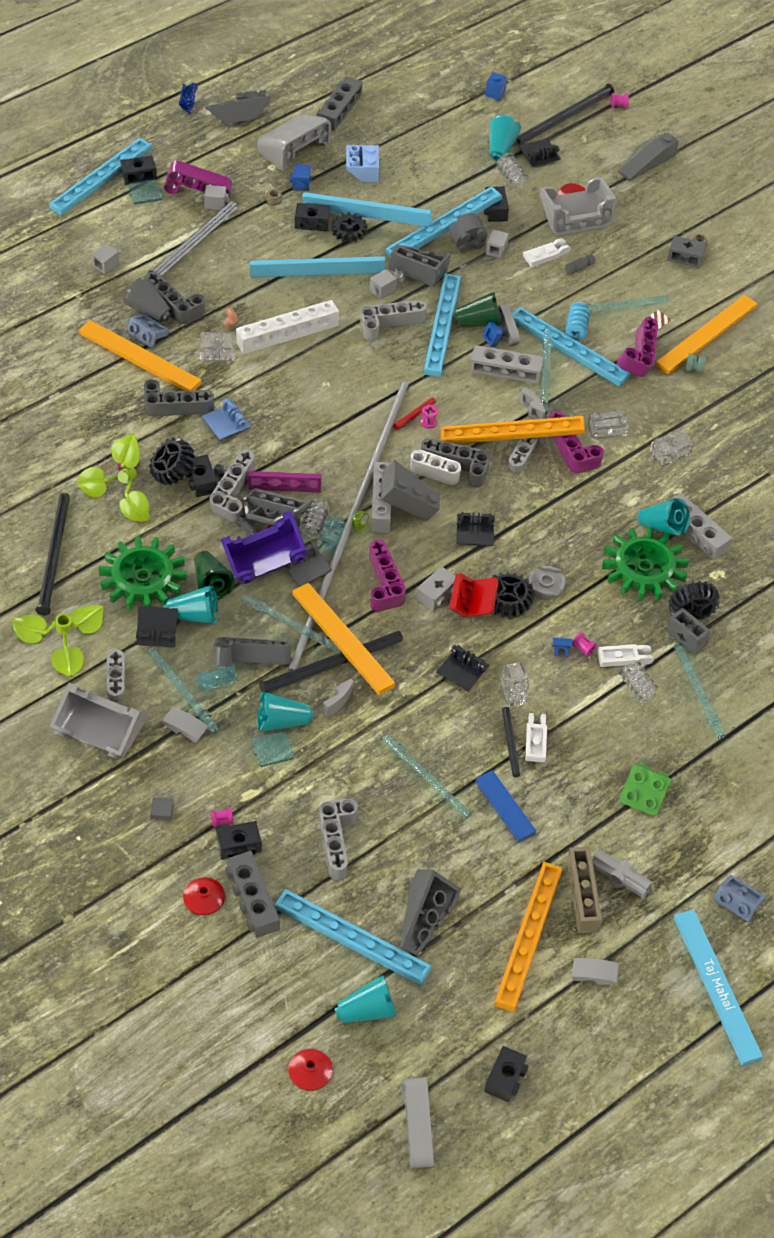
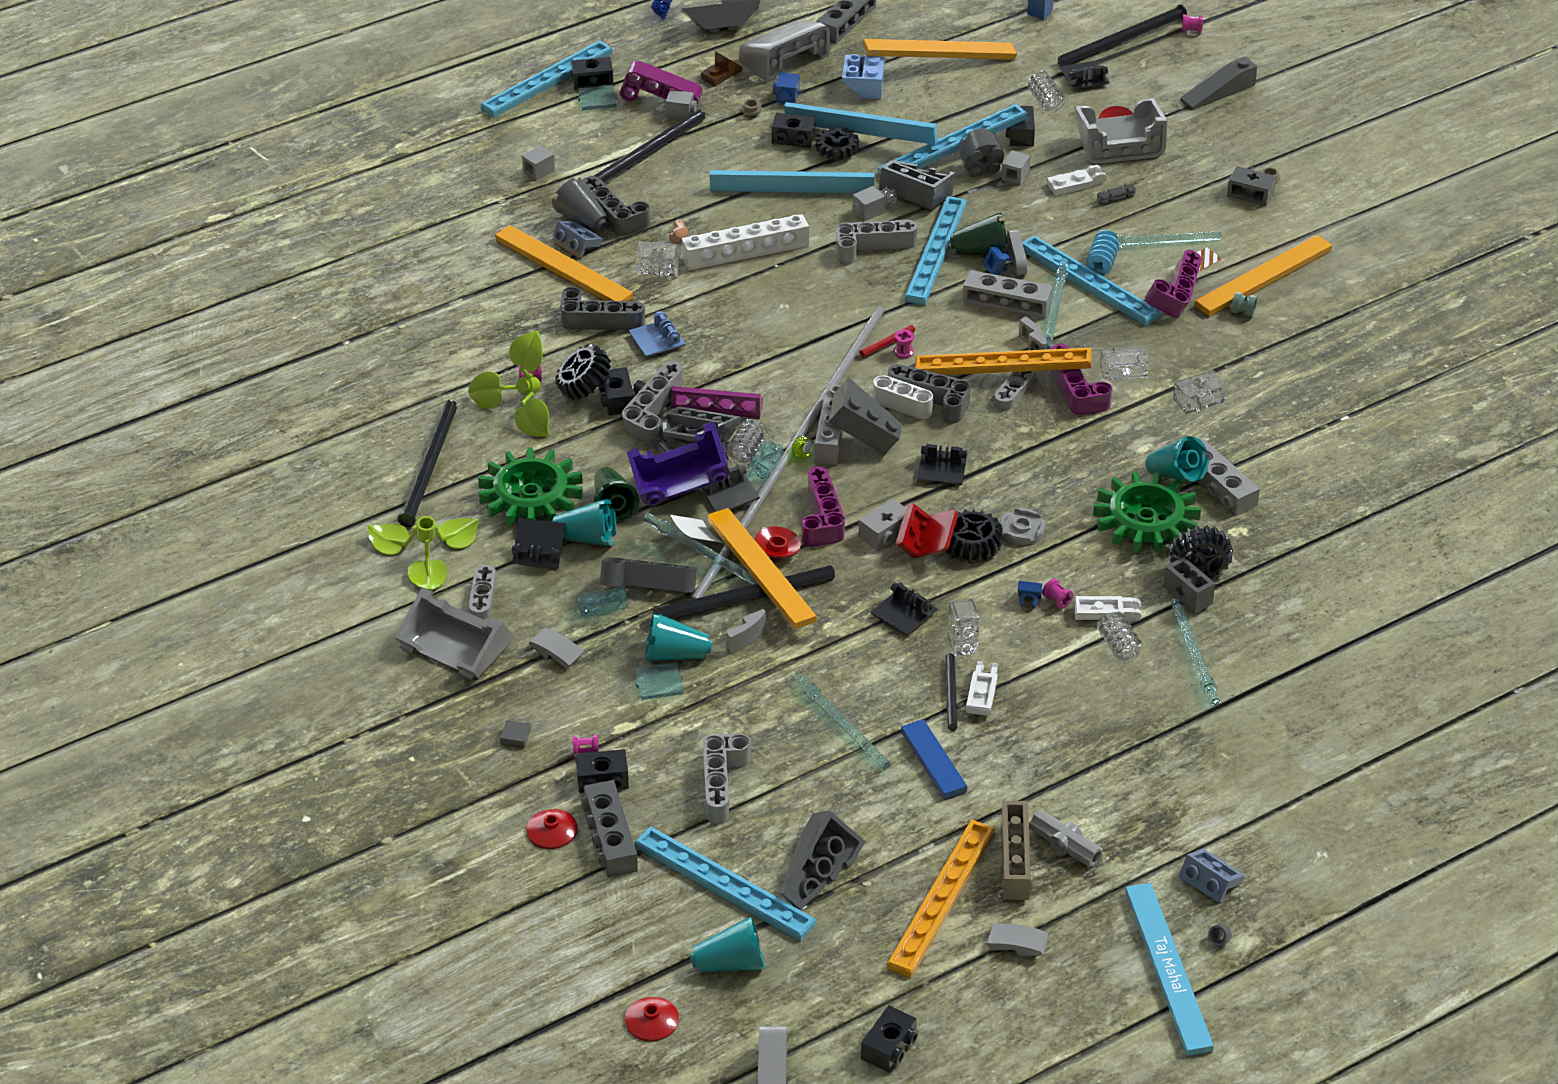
camera: 10 degrees right, 10 degrees down
clear light blue bar [149,647,218,733] -> none
teal cone [489,115,521,161] -> none
bright green bracket [620,763,673,816] -> none
none -> white sticker [671,515,723,543]
none -> reddish brown slope [701,51,743,86]
none -> red dish [755,526,801,558]
none -> light orange tile [862,39,1017,60]
none -> dark grey hinge [1208,924,1232,946]

